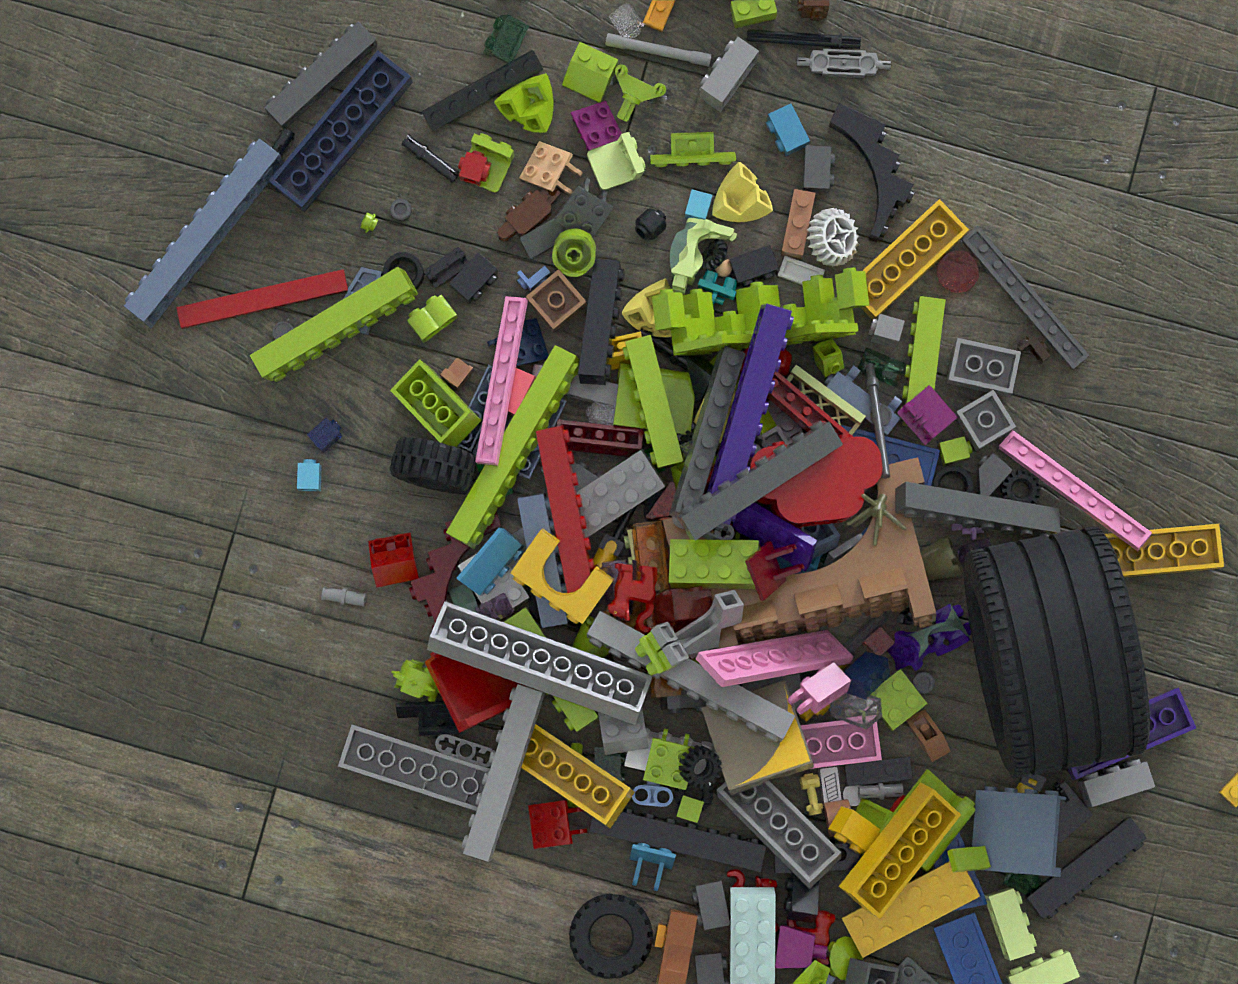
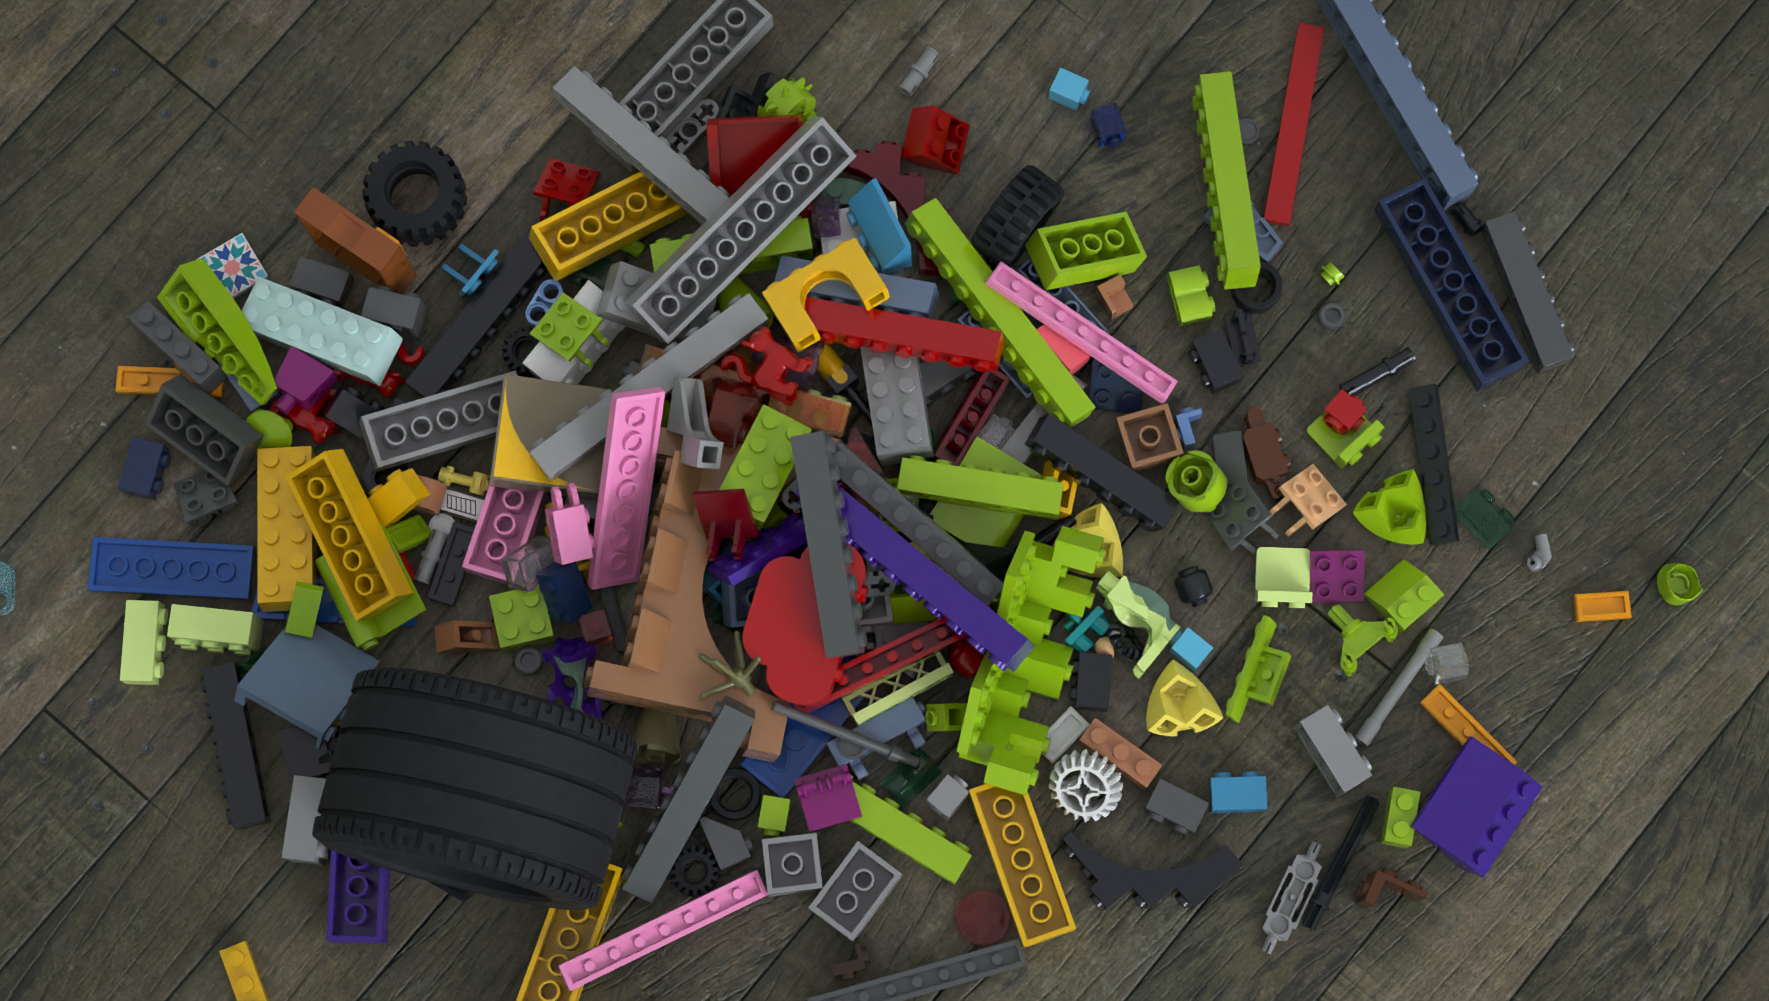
camera: 115 degrees right, 5 degrees down
hips [635,622,689,675] -> none
lime tile [676,796,704,823] -> none
black tyre [678,745,722,789] -> none
light grey tile [824,534,863,566] -> none

